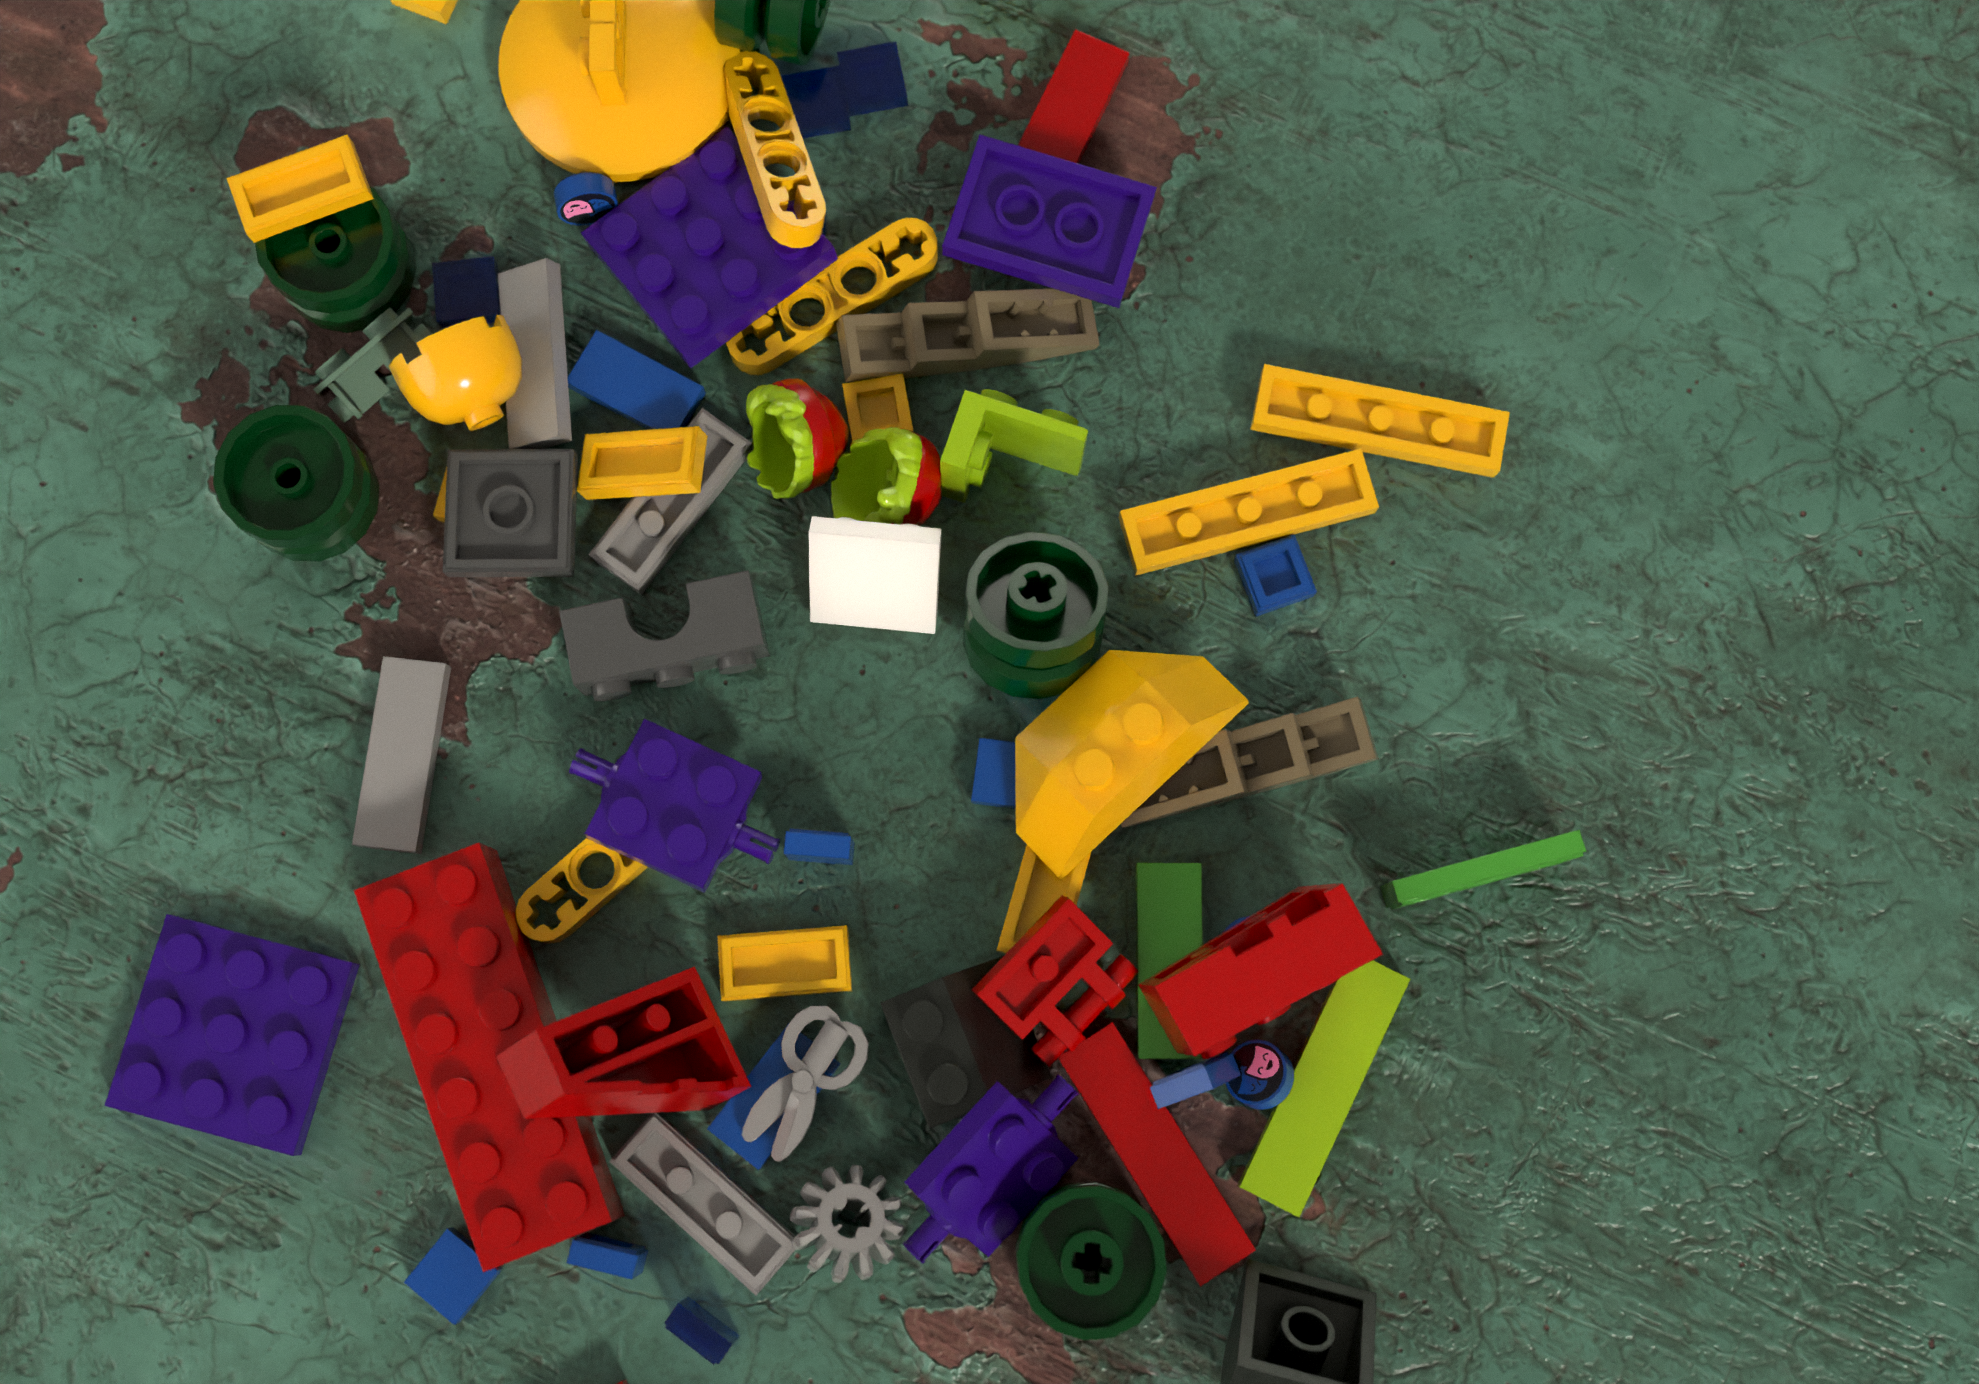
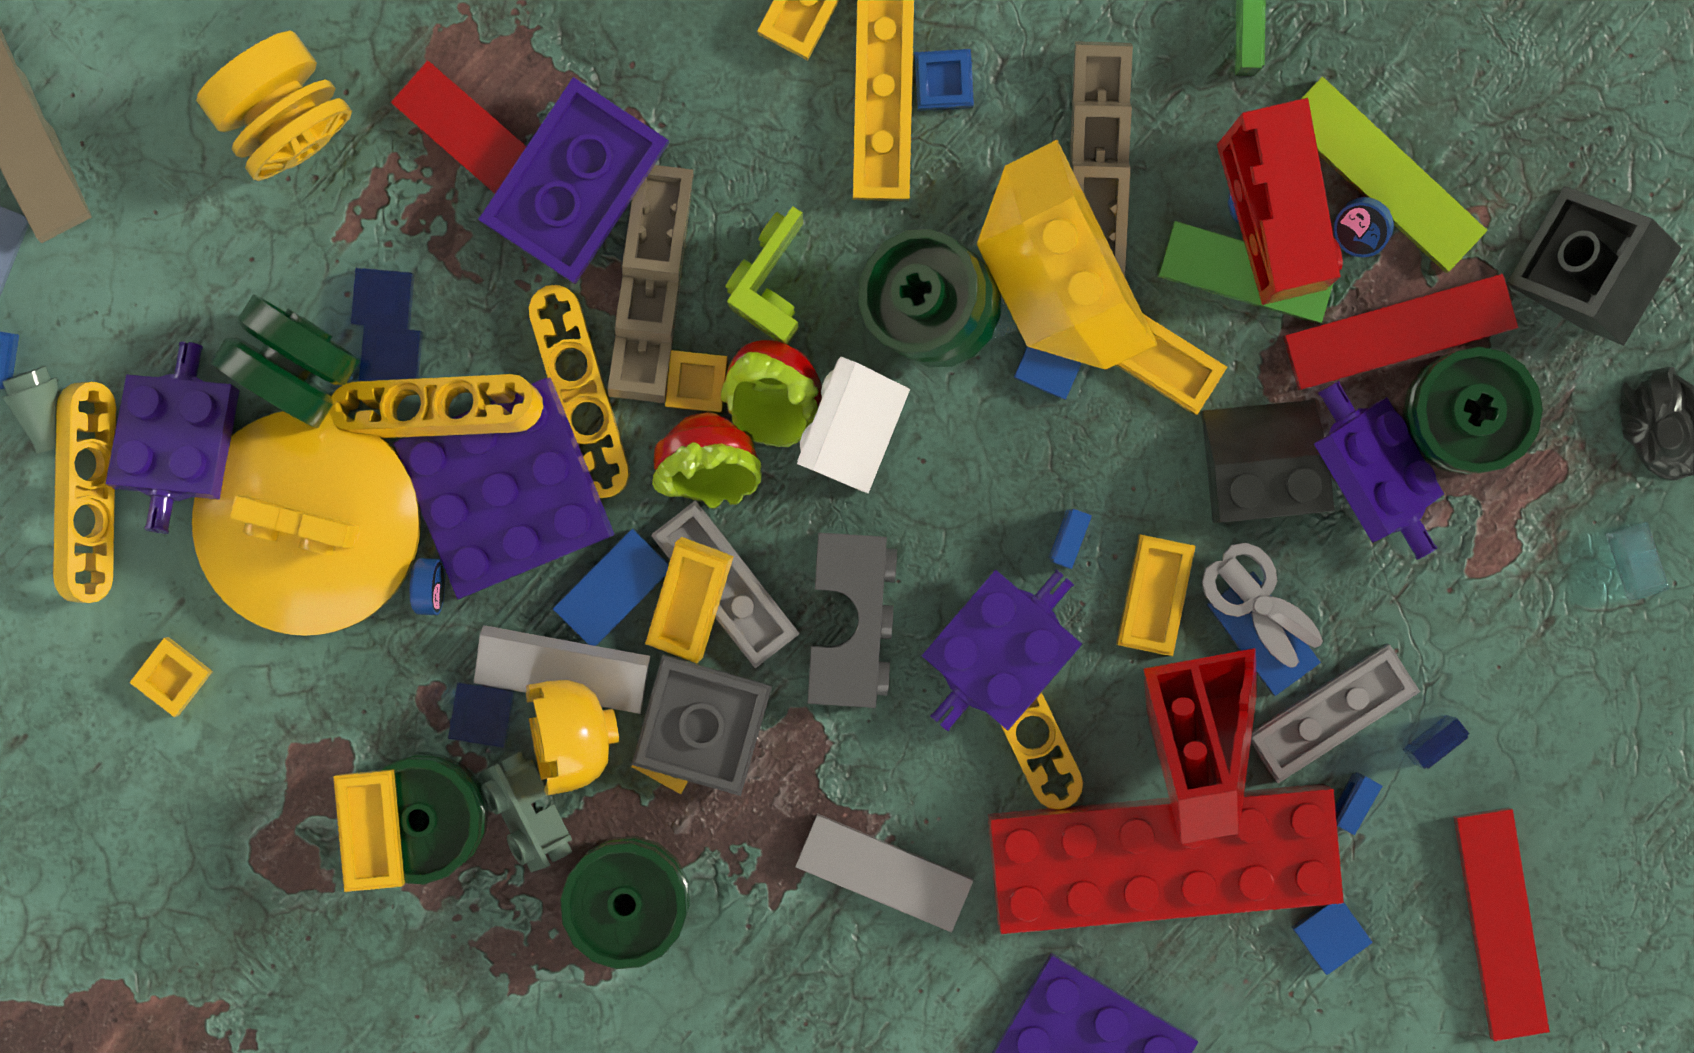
camera: 75 degrees left, 10 degrees up
light grey gear [790,1165,905,1283] -> none
red plate [971,895,1139,1067] -> none
blue tile [1150,1052,1241,1109] -> none

